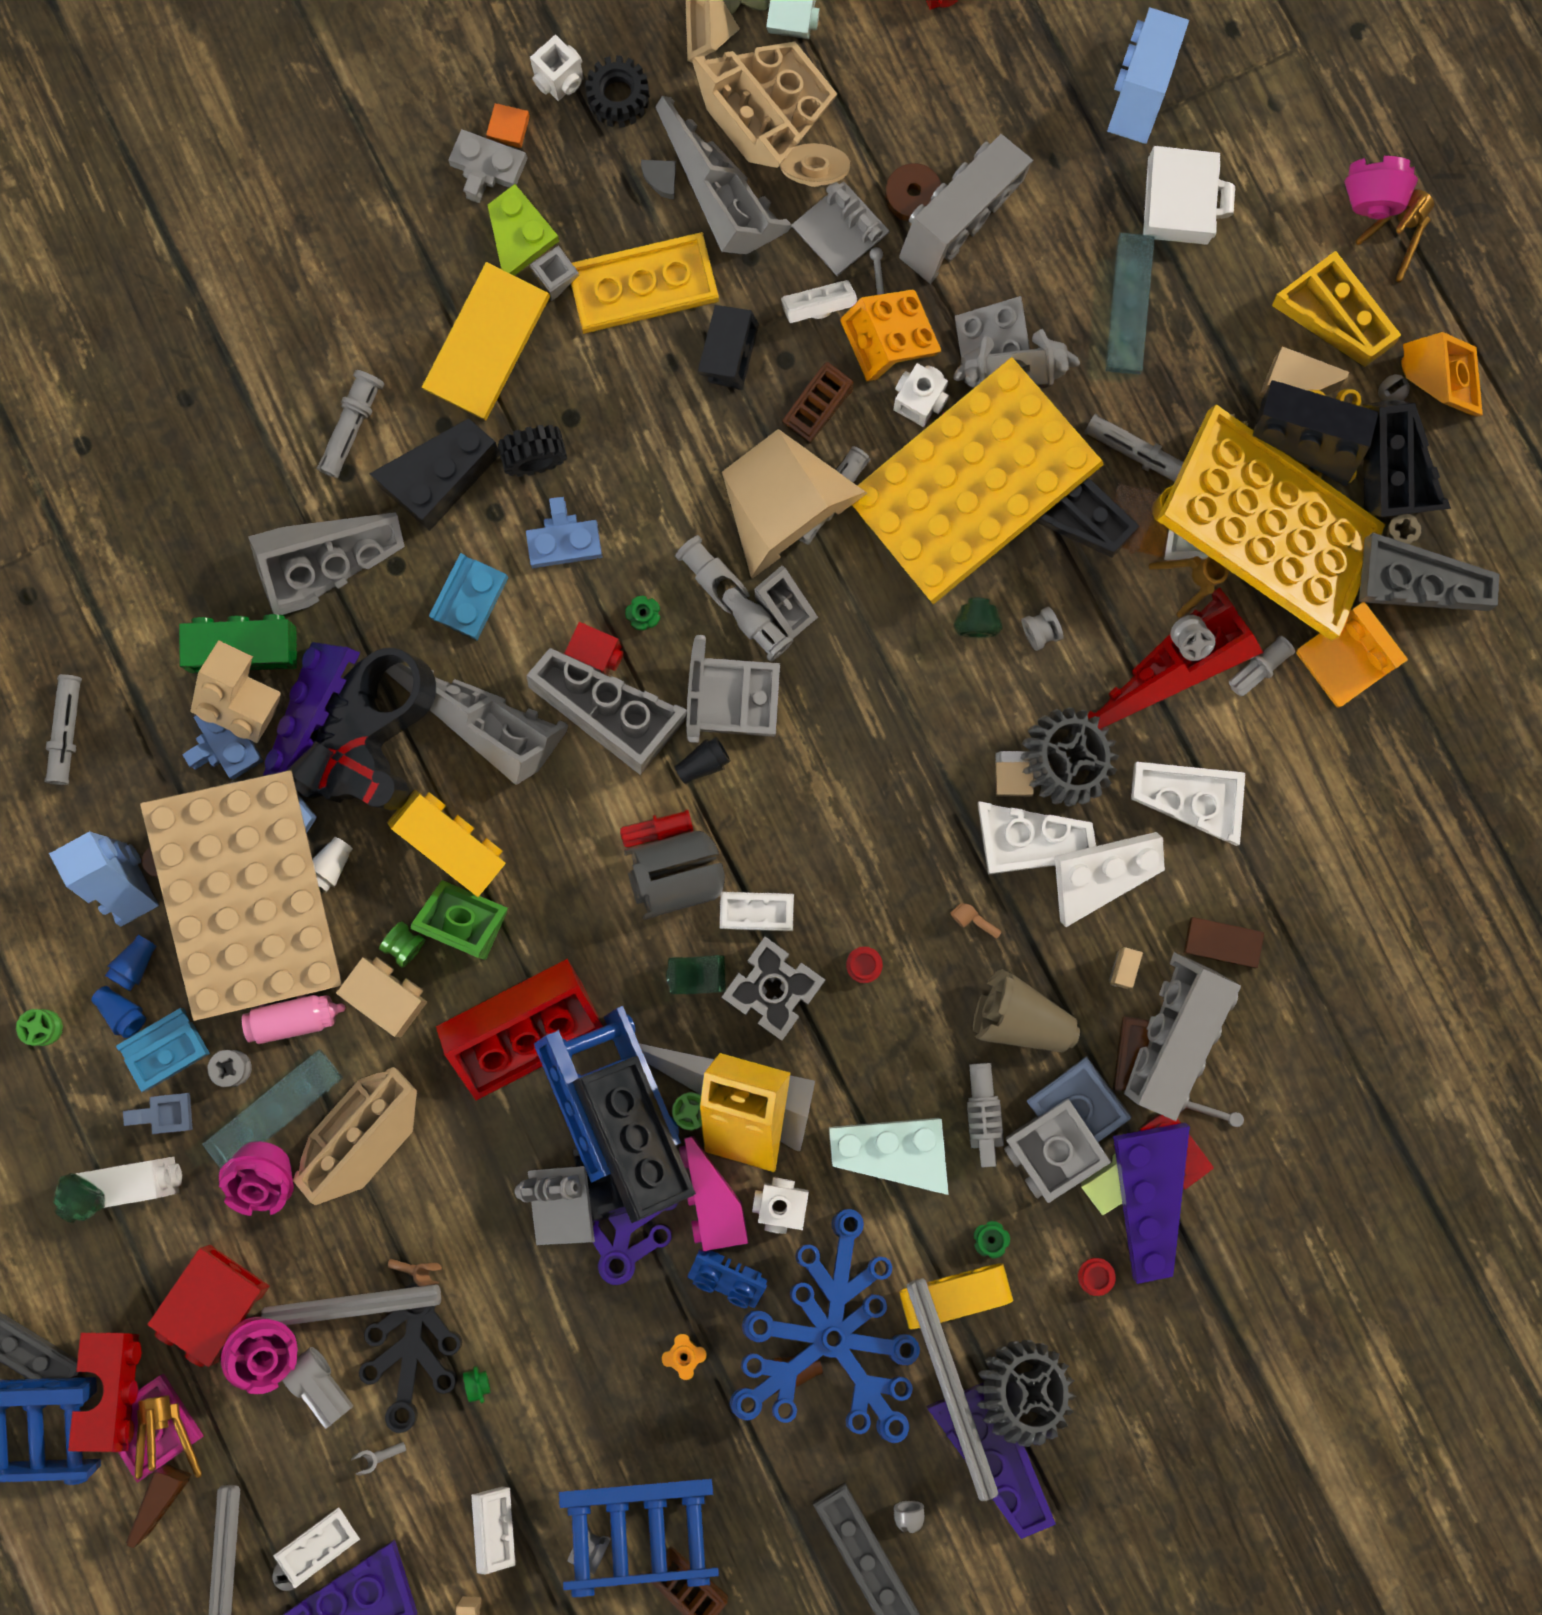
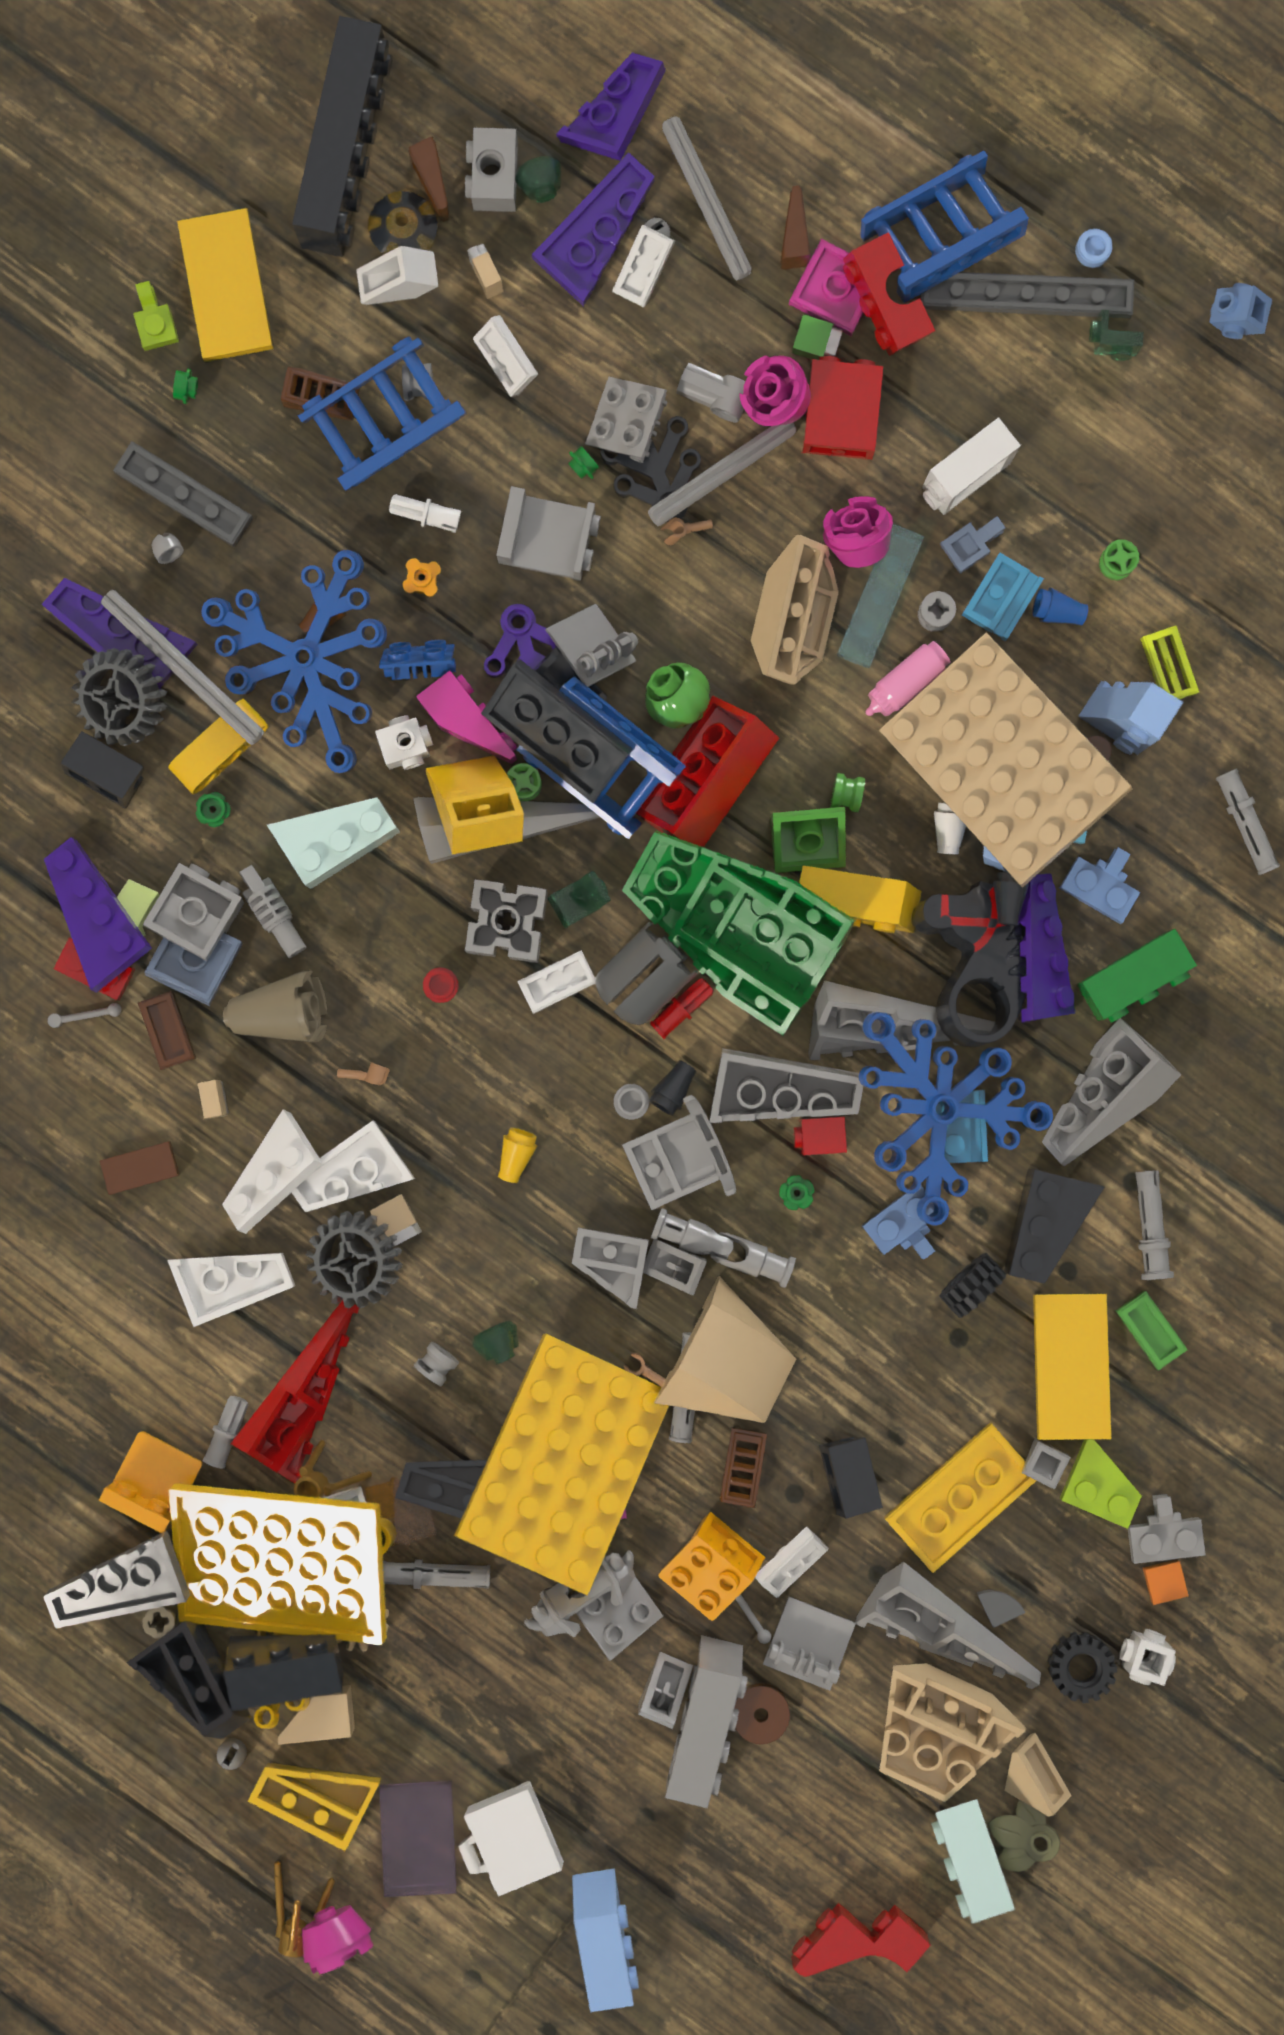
camera: 150 degrees right, 5 degrees up
clear green cone [53,1173,106,1223] -> none
blue cone [105,935,157,991] -> none
pearl gold plant [135,1395,202,1479] -> none
tan brick [190,640,281,743] -> none
tan brick [336,957,427,1037] -> none
light grey hand [351,1442,406,1476] -> none
tan dish [780,143,850,187] -> none
white brick [893,363,949,427] -> none
red plate [1077,1258,1116,1296] -> none
clear light blue tile [1105,233,1155,375] -> none
light grey wedge [1124,952,1241,1121] -> none
light grey wheel [1170,615,1216,661] -> none
light orange slope [1401,332,1483,417] -> none
none -> black hinge [61,731,144,809]
none -> tile [379,1781,457,1897]
none -> white axle [389,495,461,533]
none -> light grey panel [496,486,601,580]
none -> yellow cone [498,1128,538,1183]
none -> light grey wing [572,1227,649,1309]
none -> light grey hinge [585,377,668,463]
none -> light grey plate [614,1084,649,1120]
none -> green wedge [622,831,855,1036]
none -> medium nougat hand [624,1353,666,1387]
none -> light grey slope [638,1652,693,1729]
none -> bright green plant [645,662,710,729]
none -> bright green piece [792,314,843,360]
none -> blue plant [859,1012,1053,1225]
none -> bright green tile [1115,1290,1188,1370]
none -> neon yellow tile [1141,626,1199,700]

